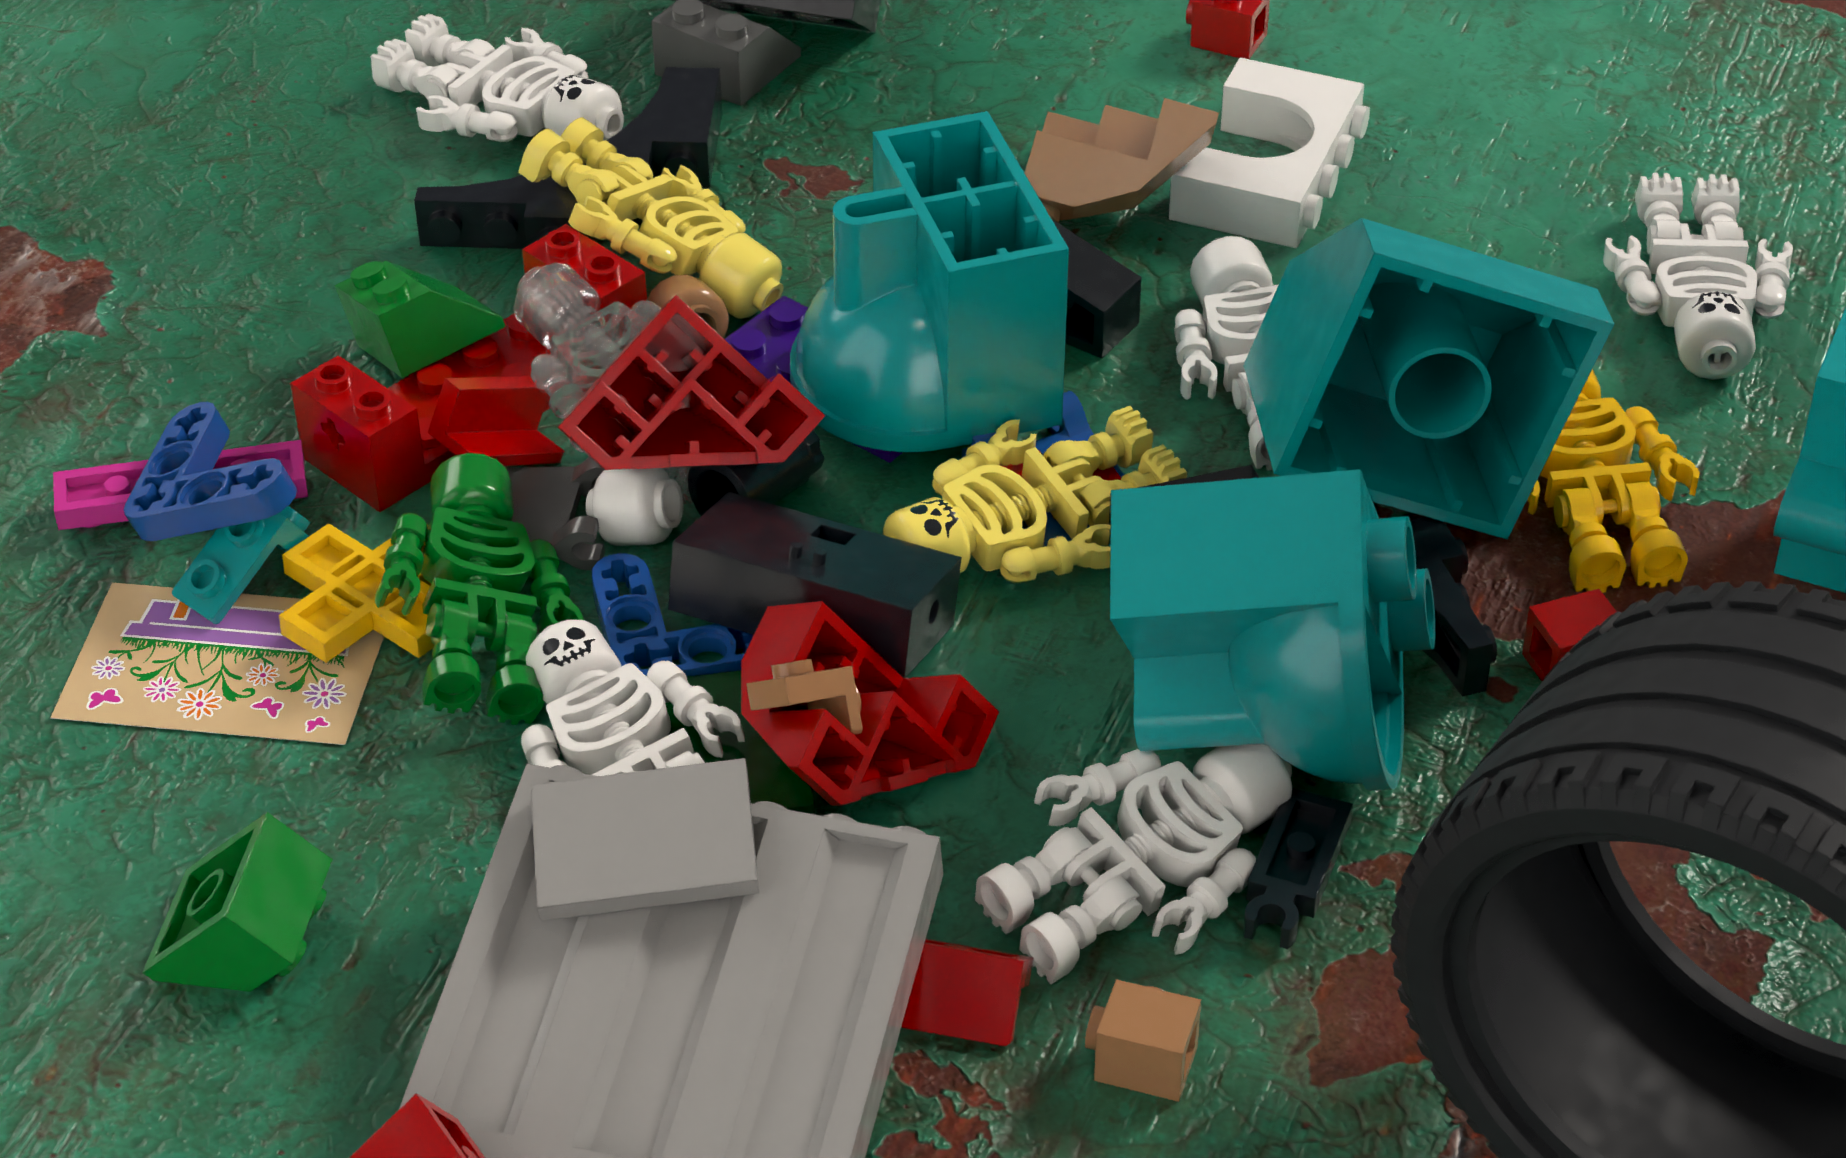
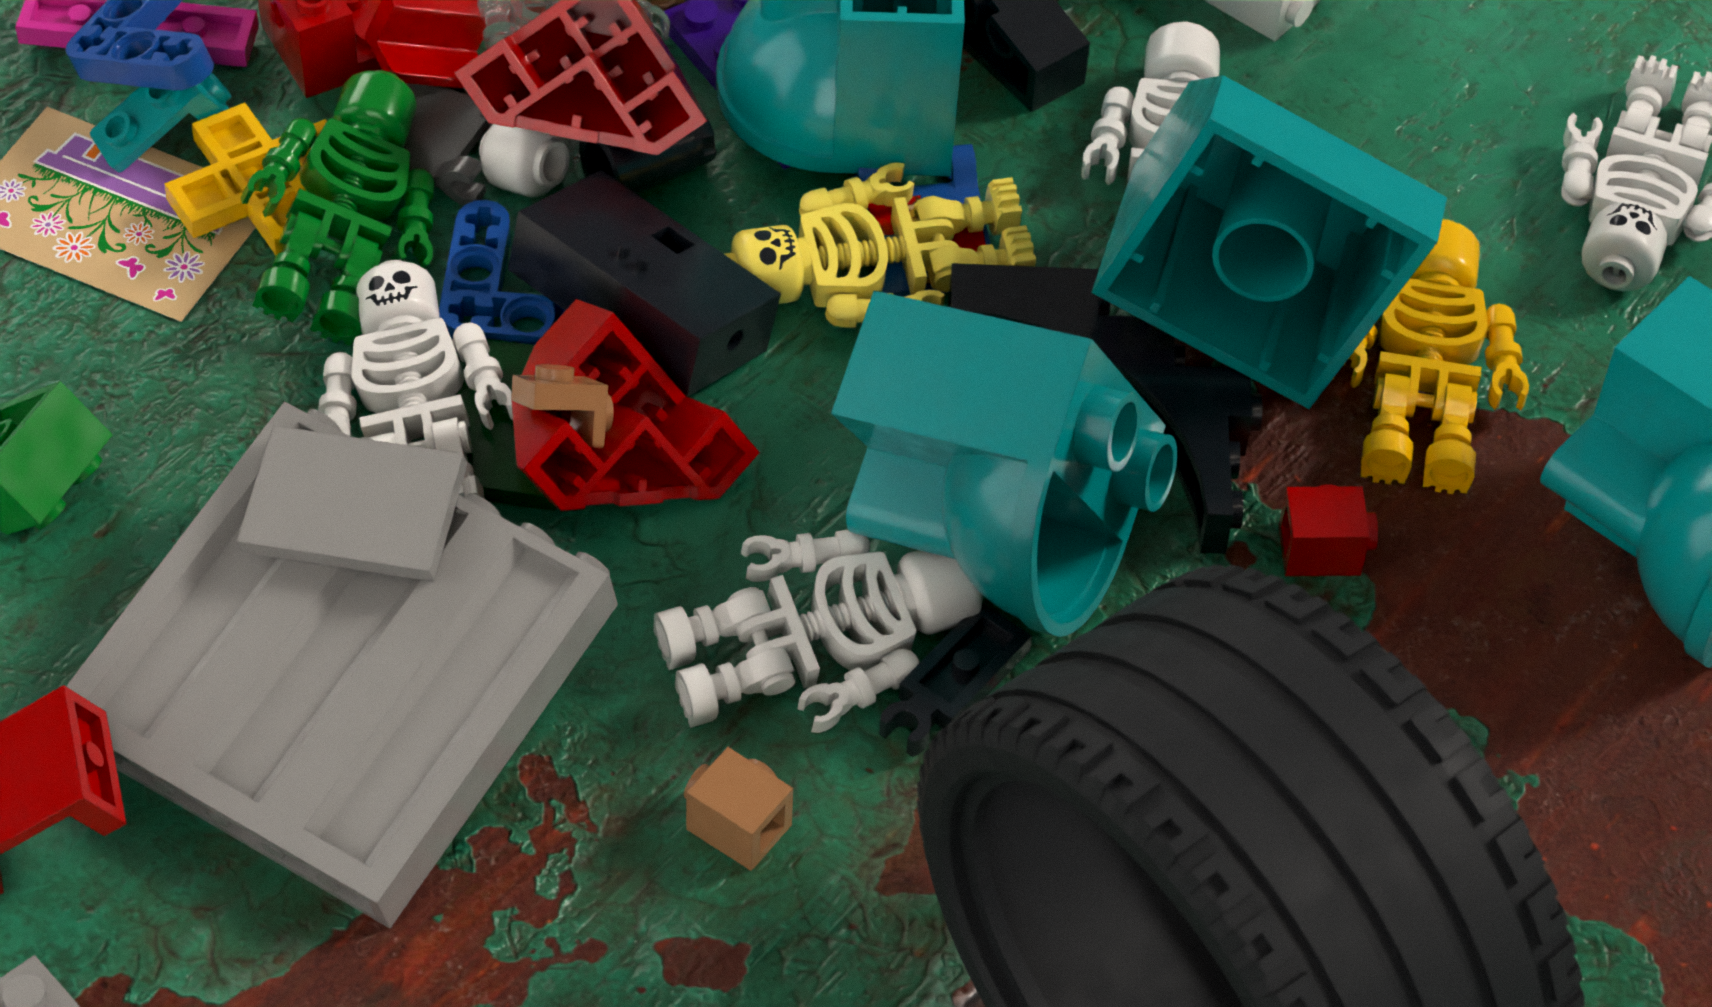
camera: 15 degrees right, 10 degrees up
red panel [901,939,1034,1046] -> none

